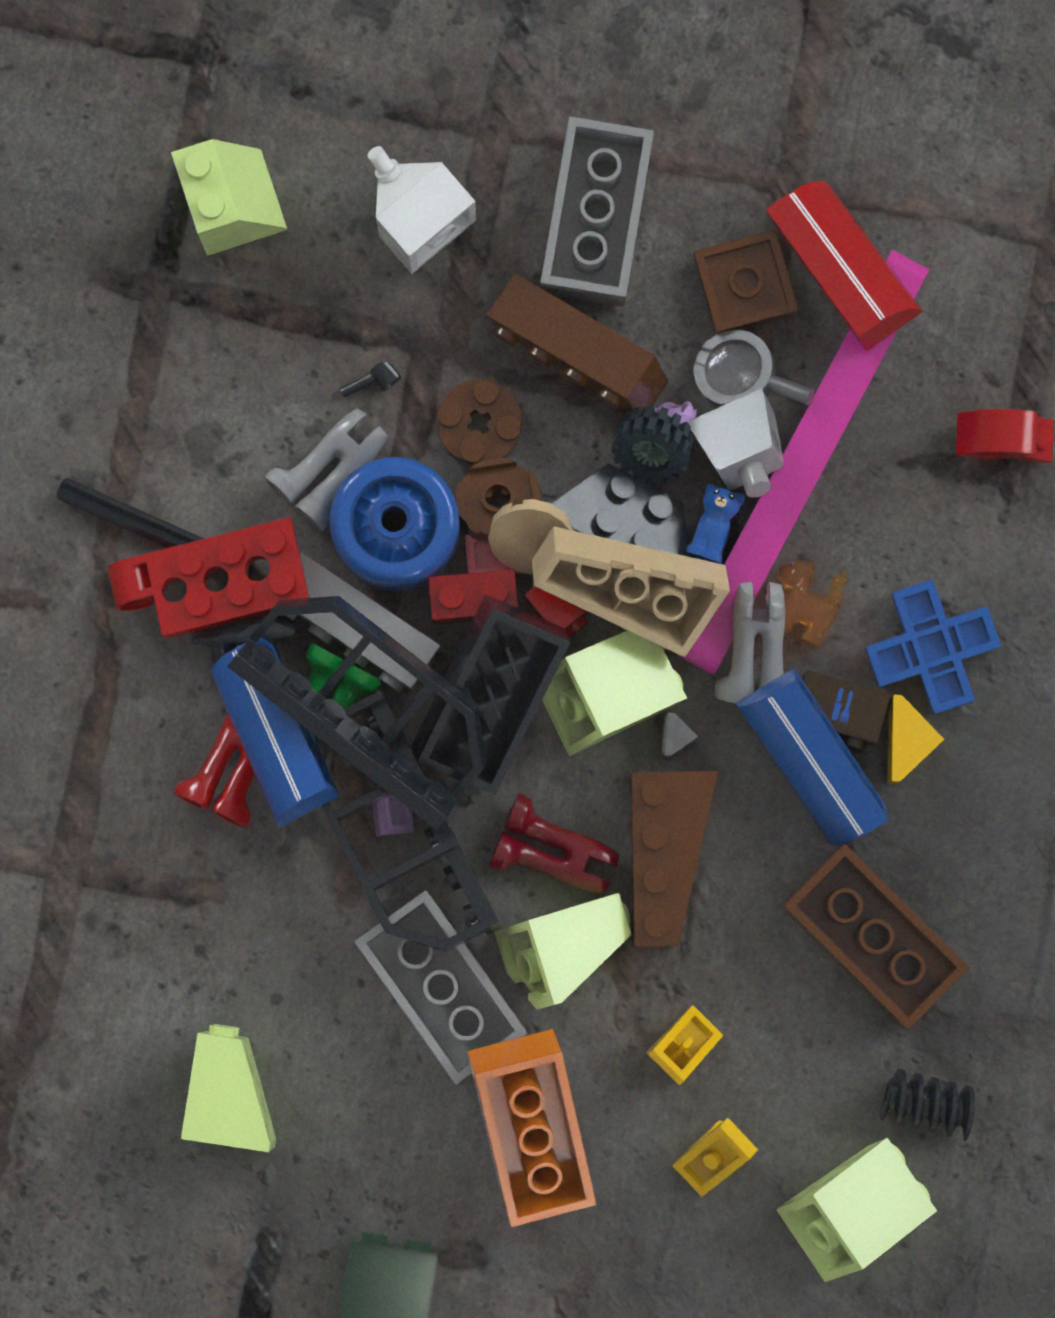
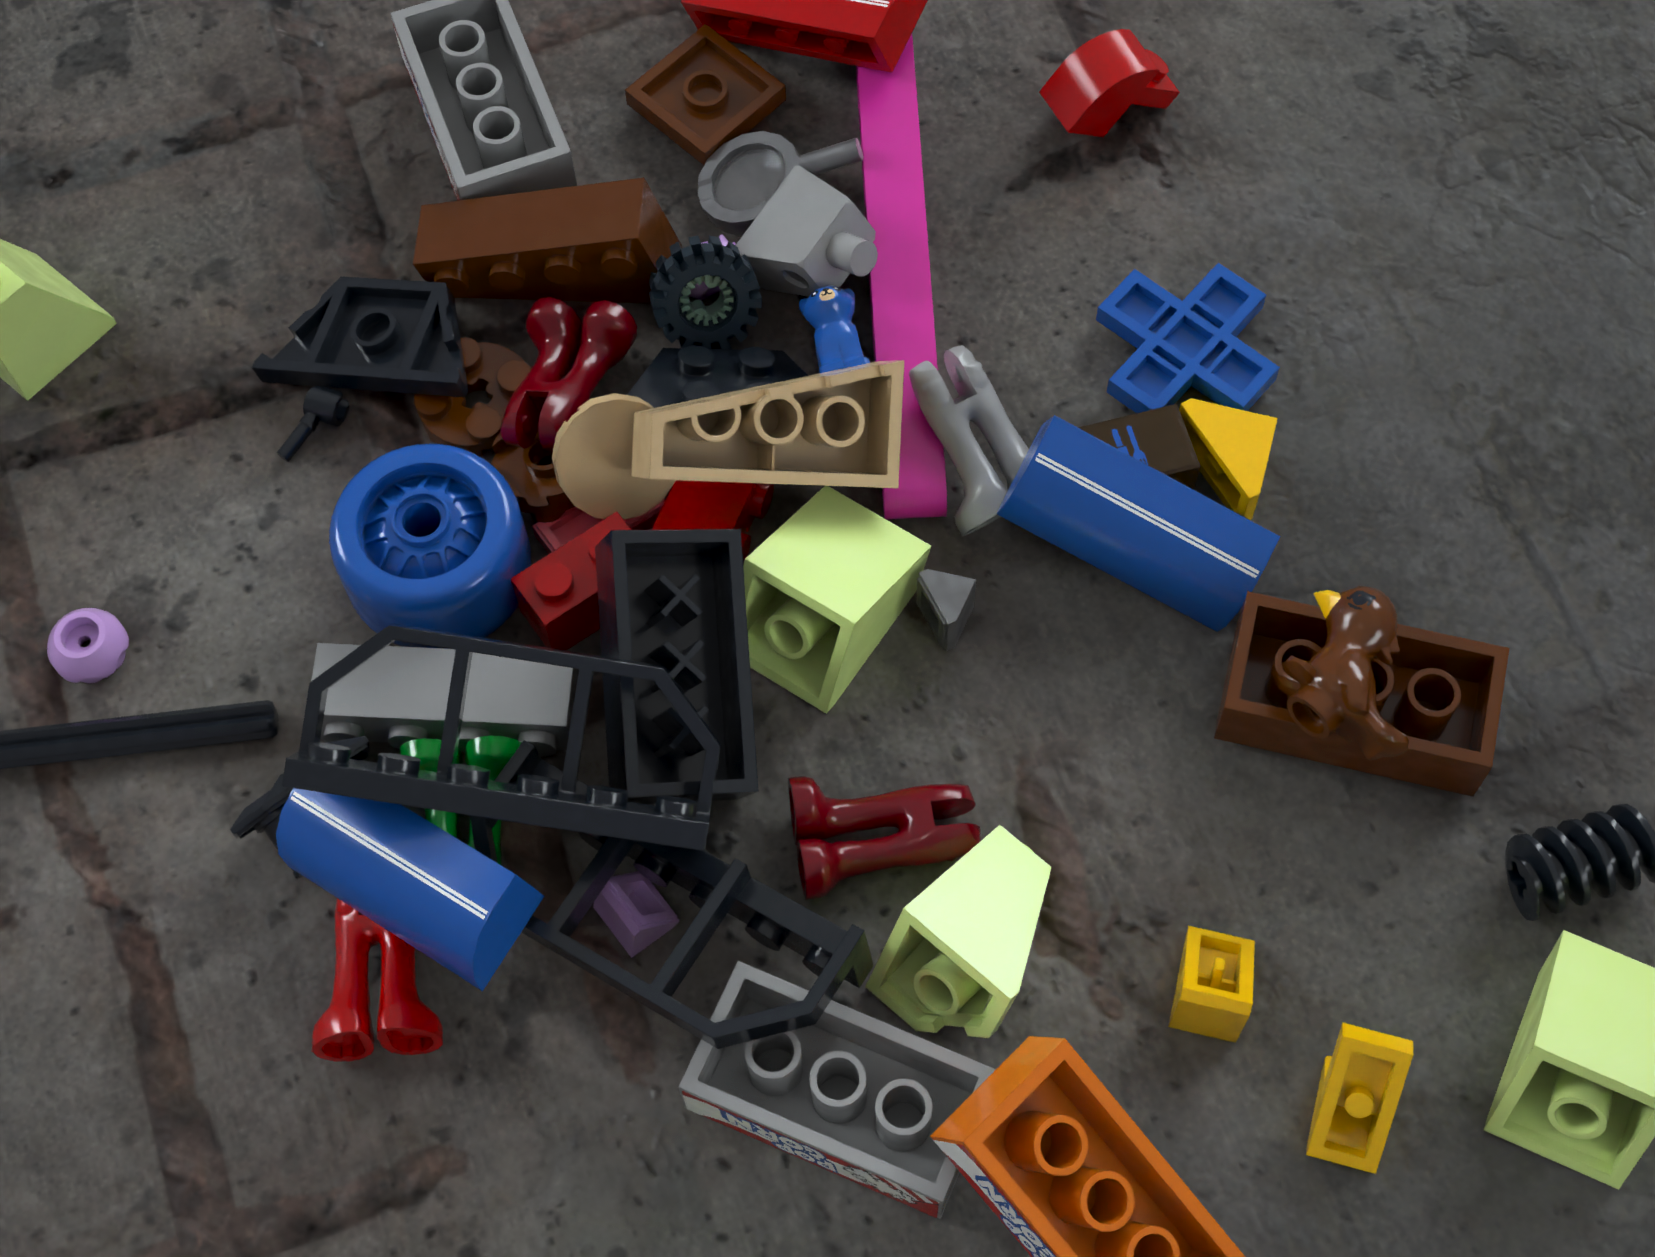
camera: 25 degrees left, 20 degrees down
red hinge [108,517,310,639] -> none
light grey piece [264,408,388,532] -> none
white piece [367,146,476,274] -> none
reddish brown wedge [630,771,719,947] -> none
clear orange animal [777,559,849,648] -> none
none -> lavender plate [47,608,129,683]
none -> black wing [252,276,468,398]
none -> dark red piece [501,297,637,451]
none -> reddish brown animal [1278,586,1409,761]

